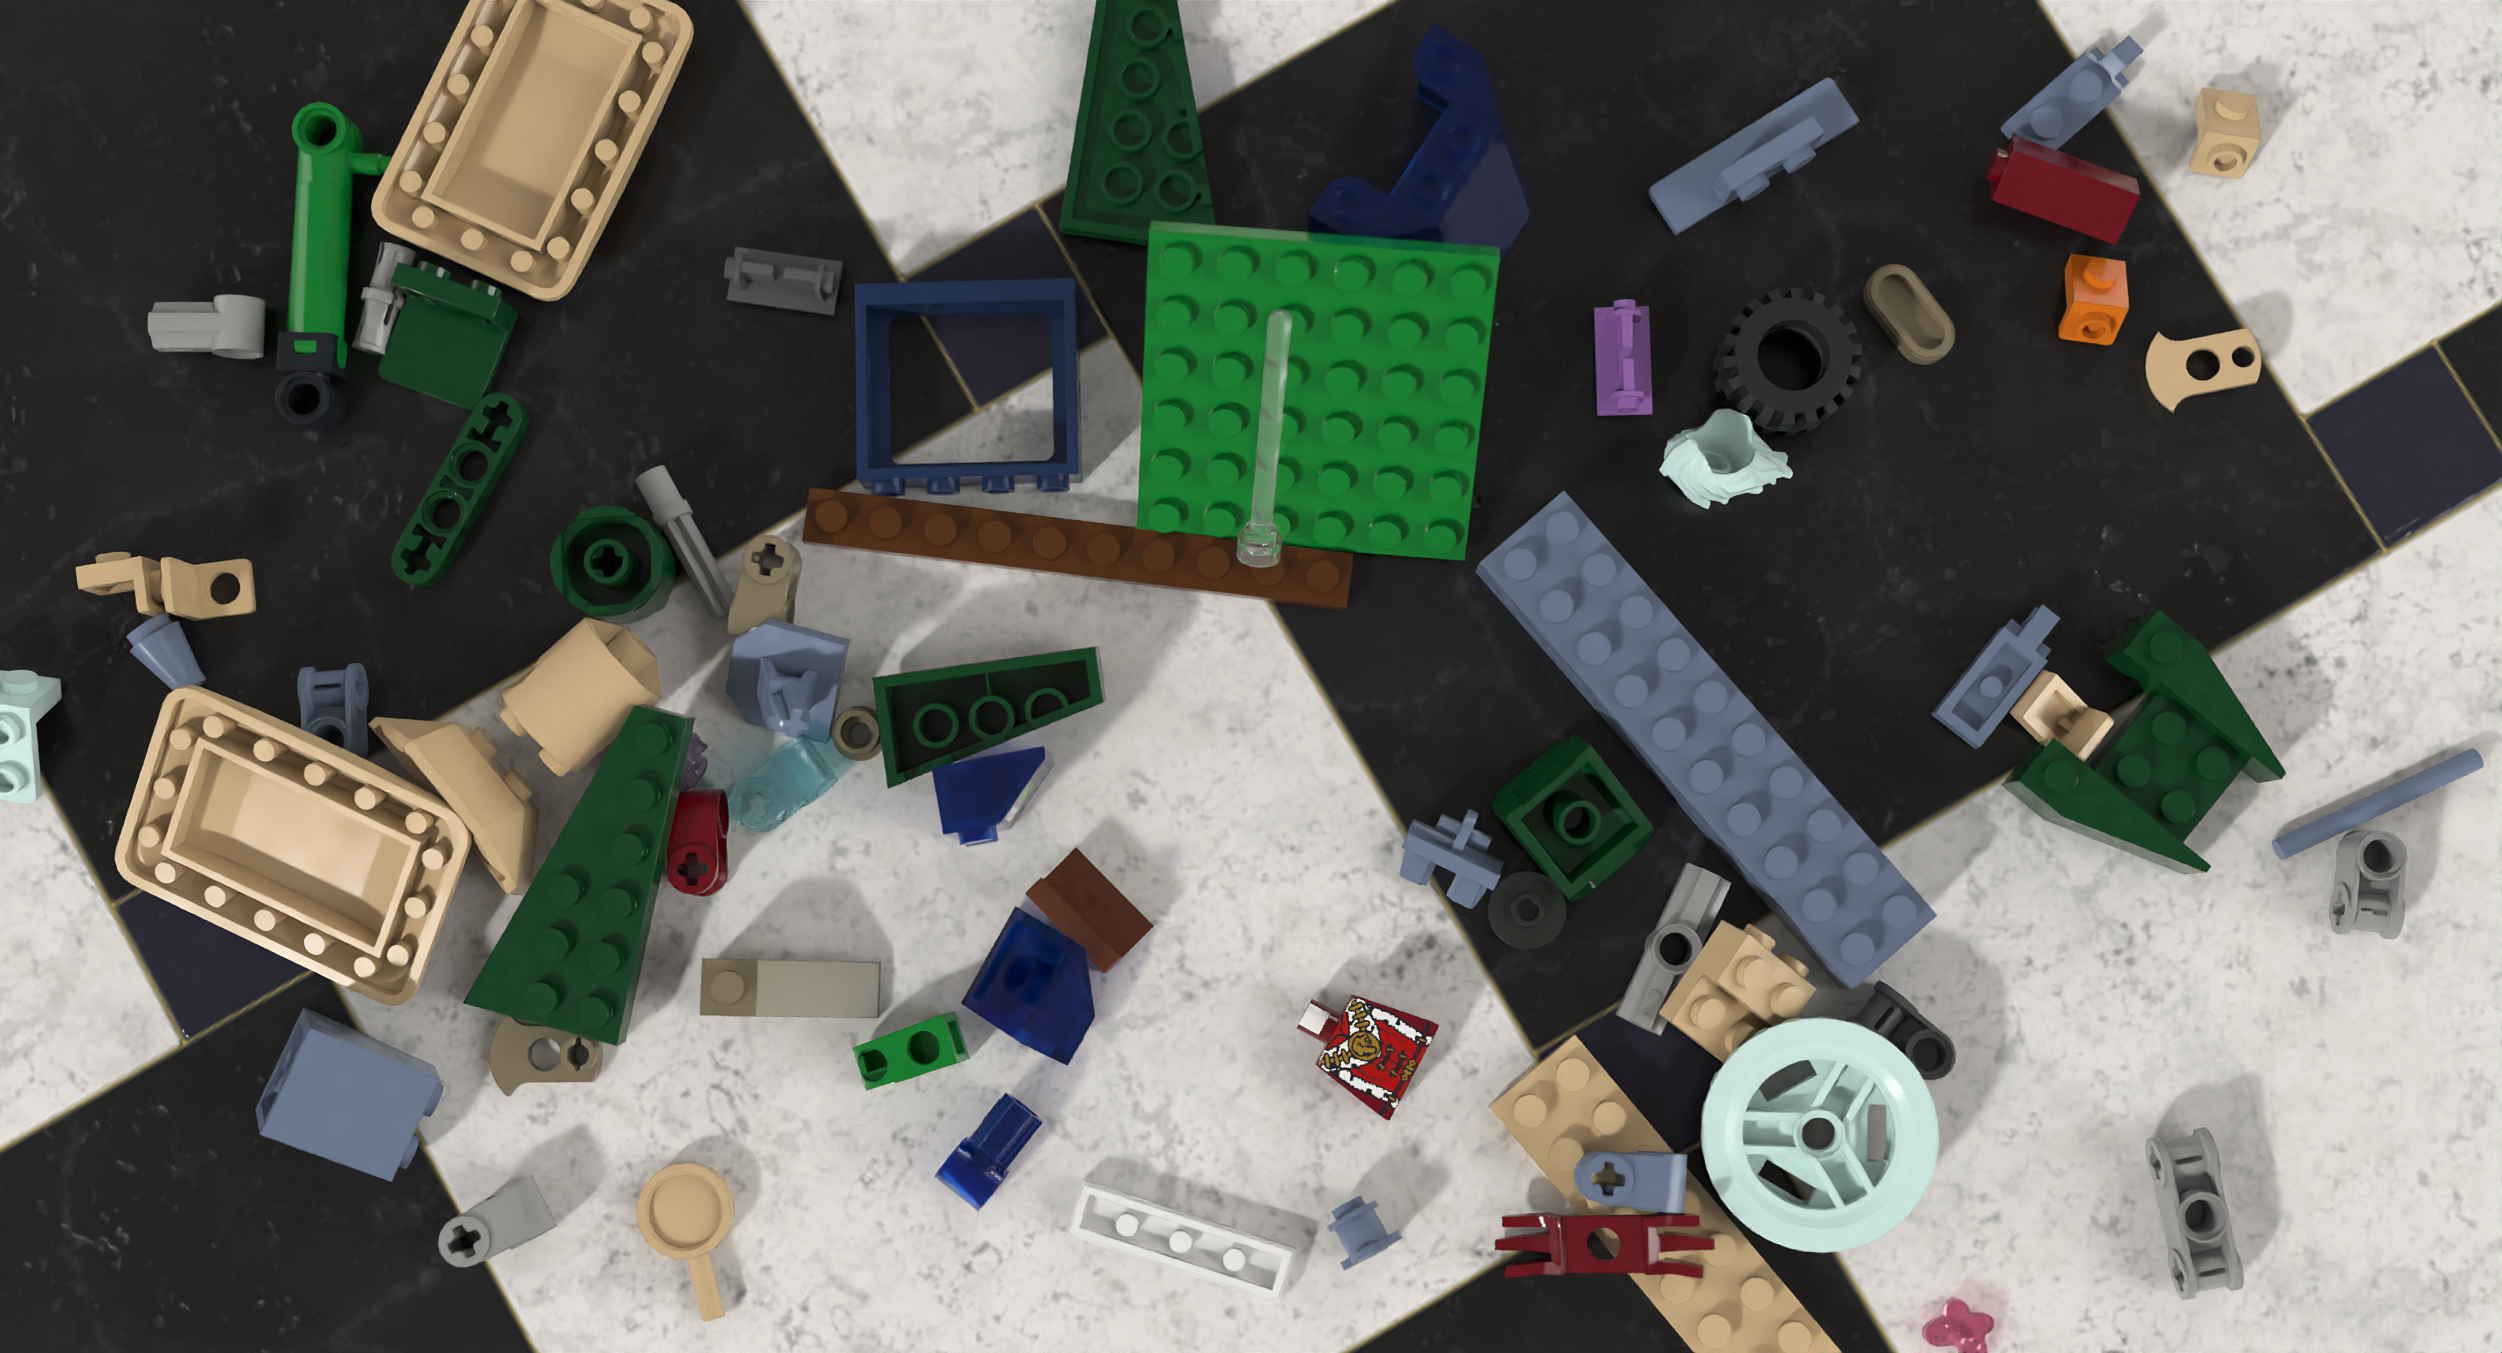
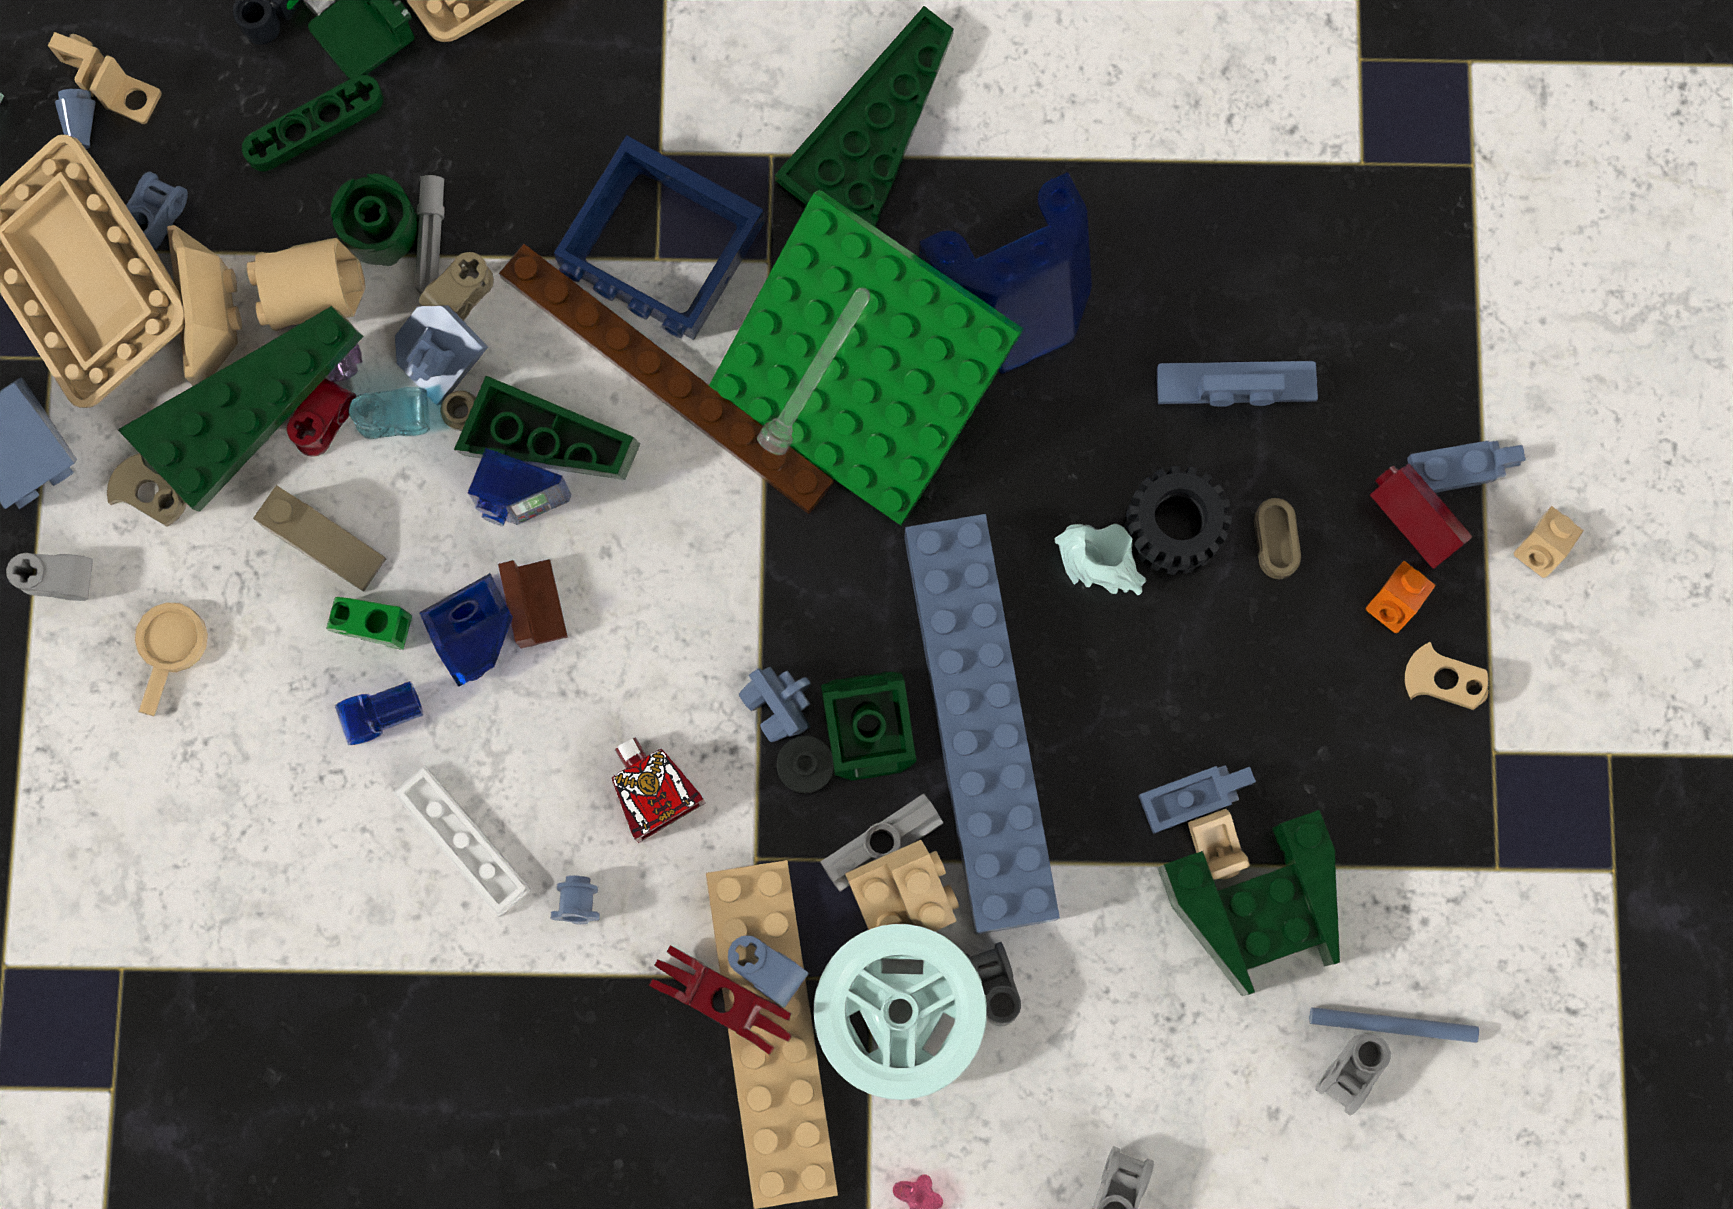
camera: 25 degrees right, 5 degrees down
dark grey hinge [724,247,843,316] -> none
medium lavender hinge [1594,299,1652,416] -> none

